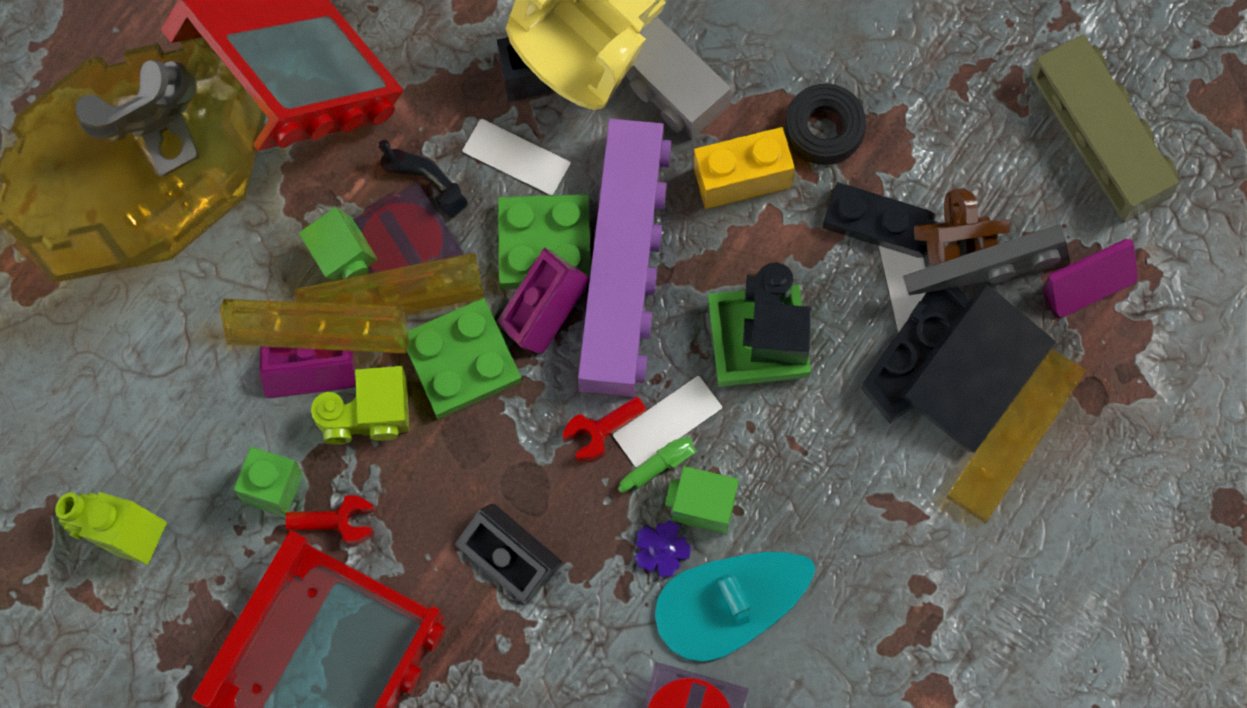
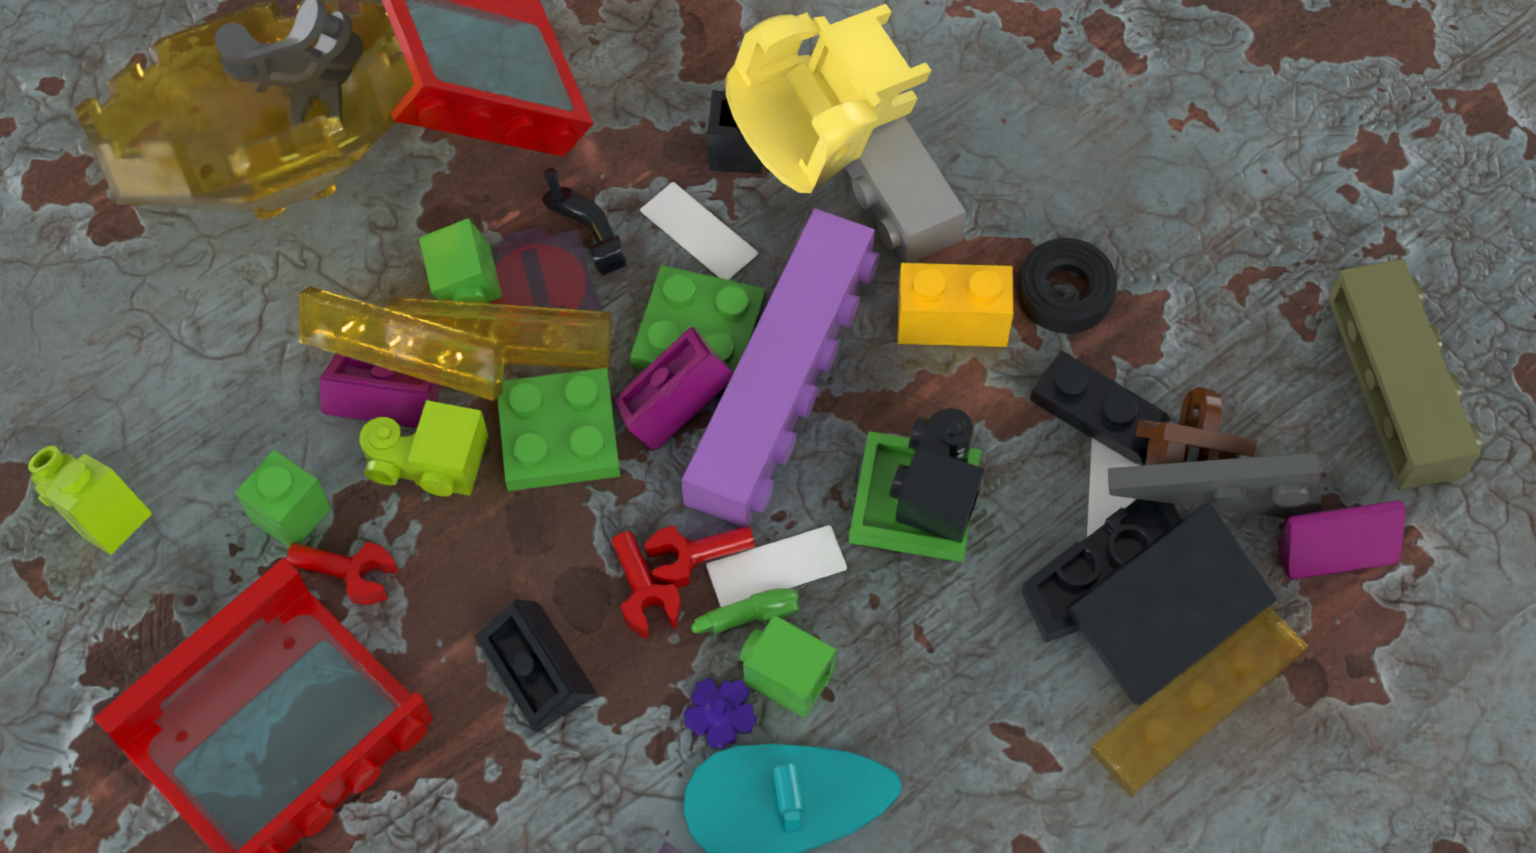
camera: 15 degrees right, 10 degrees down
none -> red bar [612,531,681,639]

